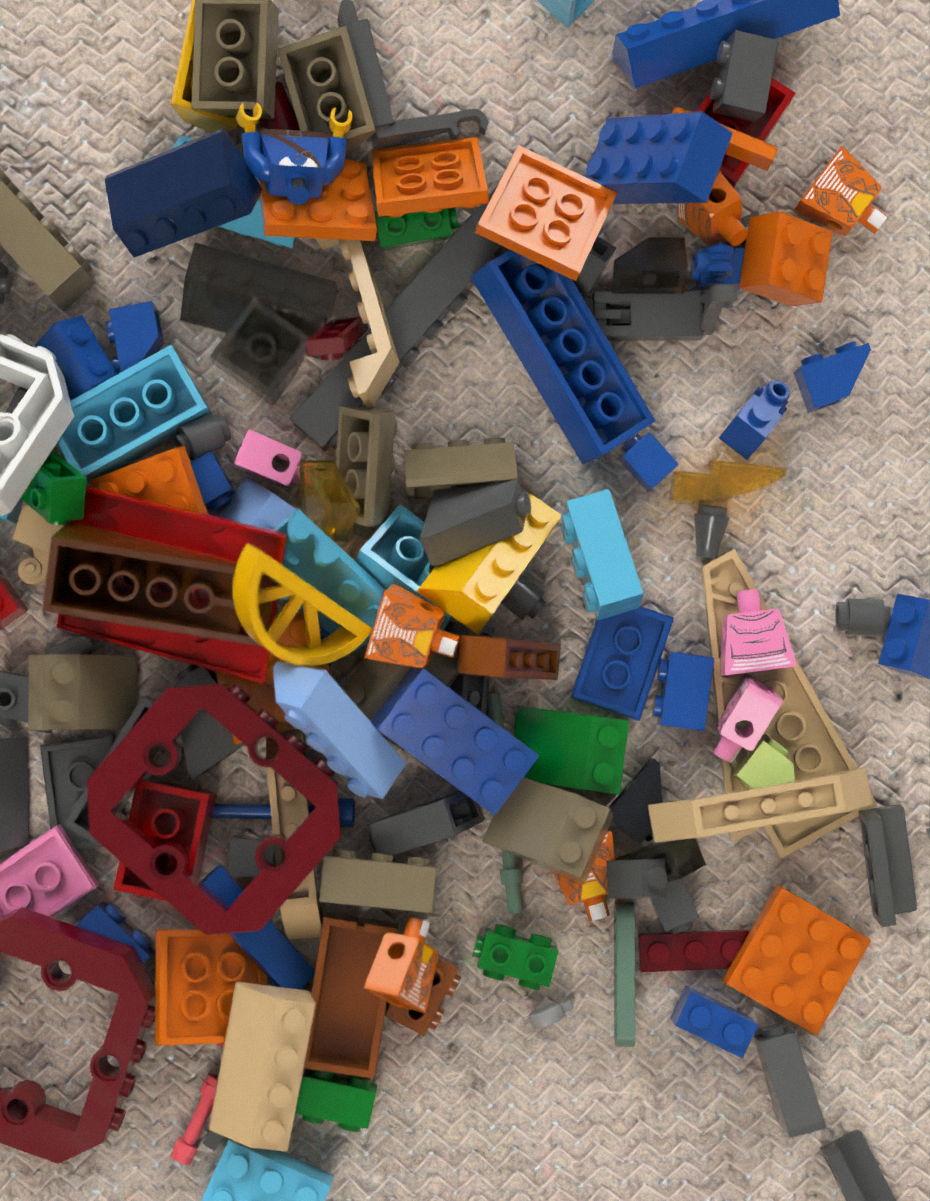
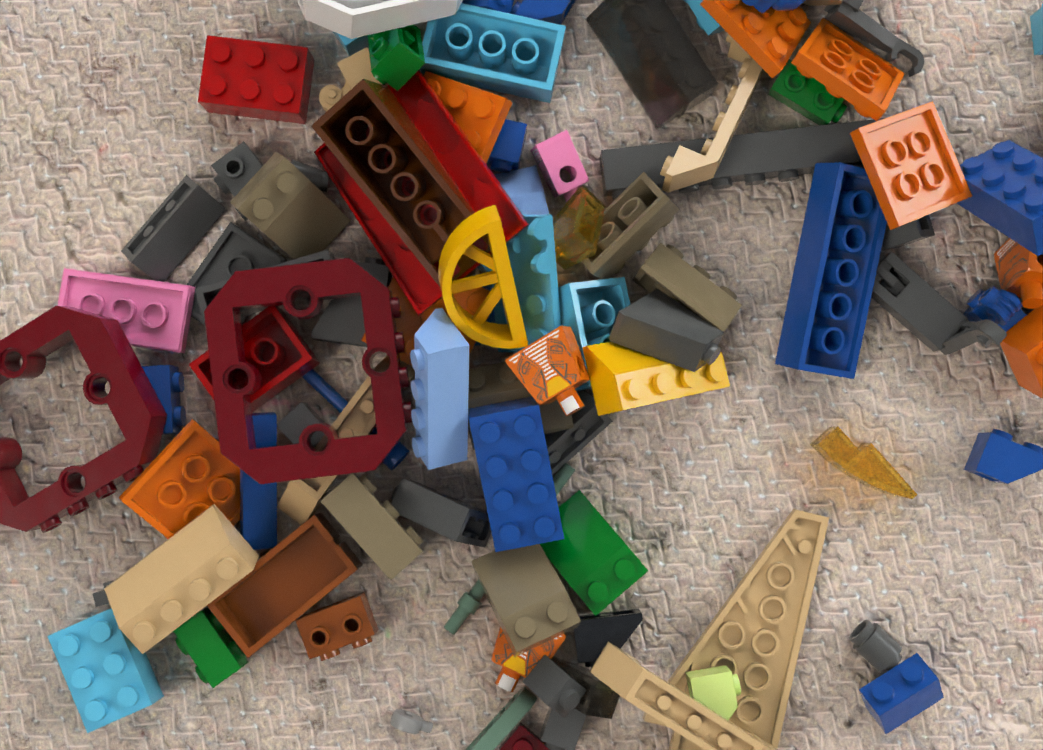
camera: 45 degrees right, 0 degrees up
coral bar [170,1073,218,1165] -> none
dark grey brick [174,413,231,460] -> none
clear smoke slope [210,297,310,406] -> none
dark red plate [306,316,368,360] -> none
orange torso [364,917,438,1013] -> none
dark orange window [457,635,561,680] -> none
green brick [472,924,559,990] -> none
dark grey brick [501,574,546,621] -> none
medium azure brick [560,489,644,621] -> none
blue tile [570,606,674,721] -> none
clear smoke slope [612,237,688,294] -> none
blue brick [619,432,679,492] -> none
blue brick [652,652,714,731] -> none
dark grey cone [694,504,730,558] -> none
bright pink torso [713,674,783,763] -> none
blue brick [719,380,790,460] -> none
bright pink torso [720,589,796,676] -> none

